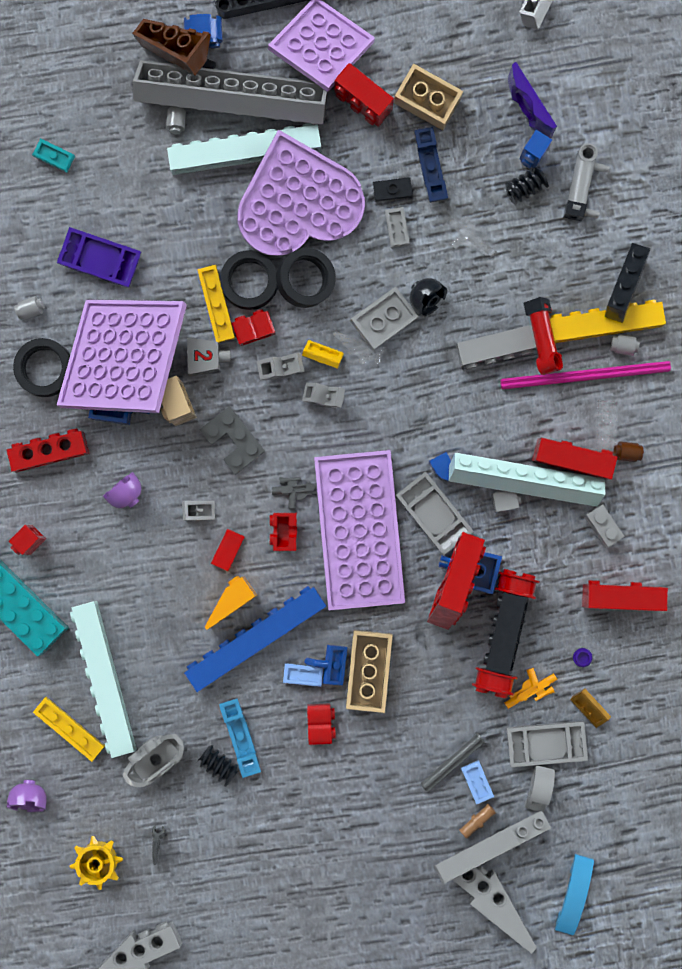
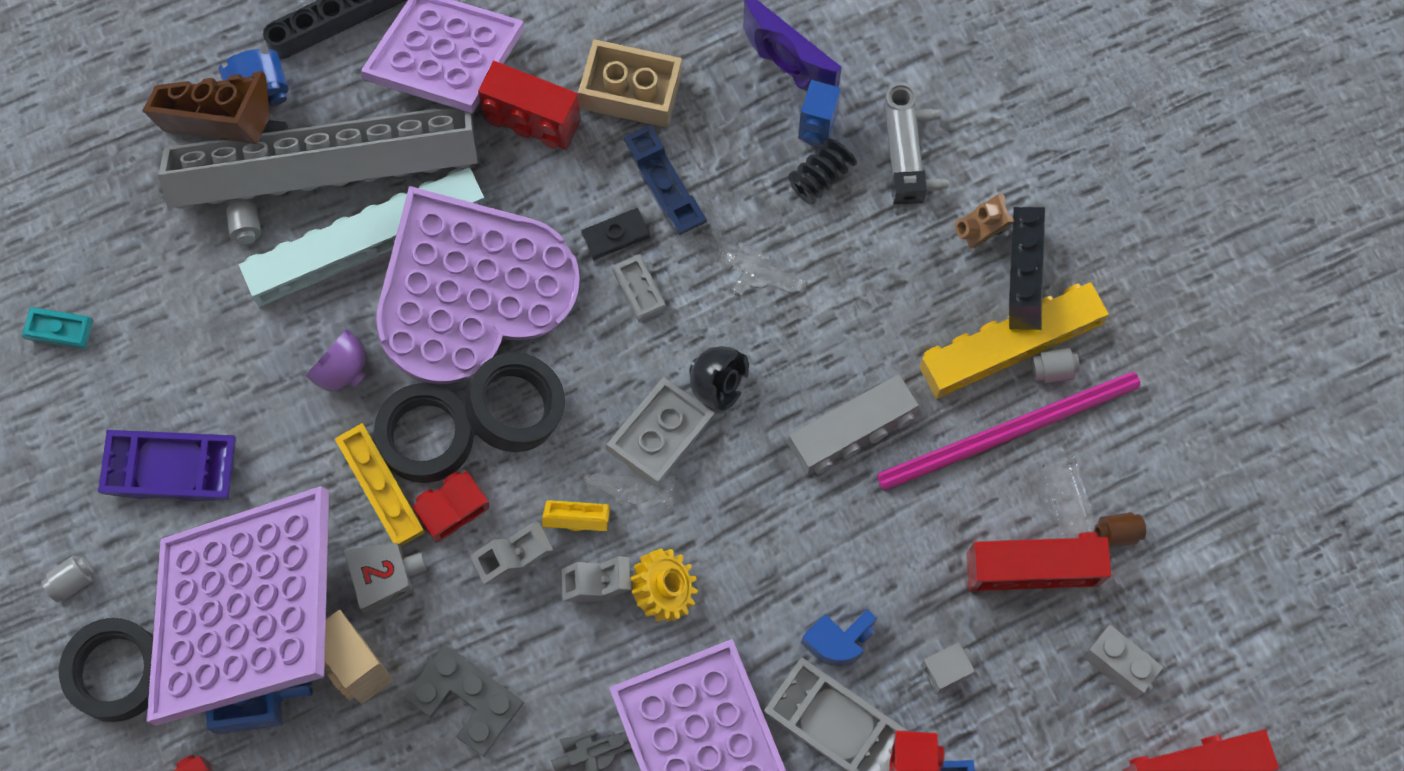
camera: 20 degrees left, 15 degrees down
light aqua brick [449,453,605,507] -> none
red piece [523,297,563,375] -> none
none -> medium lavender cylinder [305,329,367,392]
none -> yellow gear [631,548,698,622]
none -> medium nougat hips [954,194,1014,248]

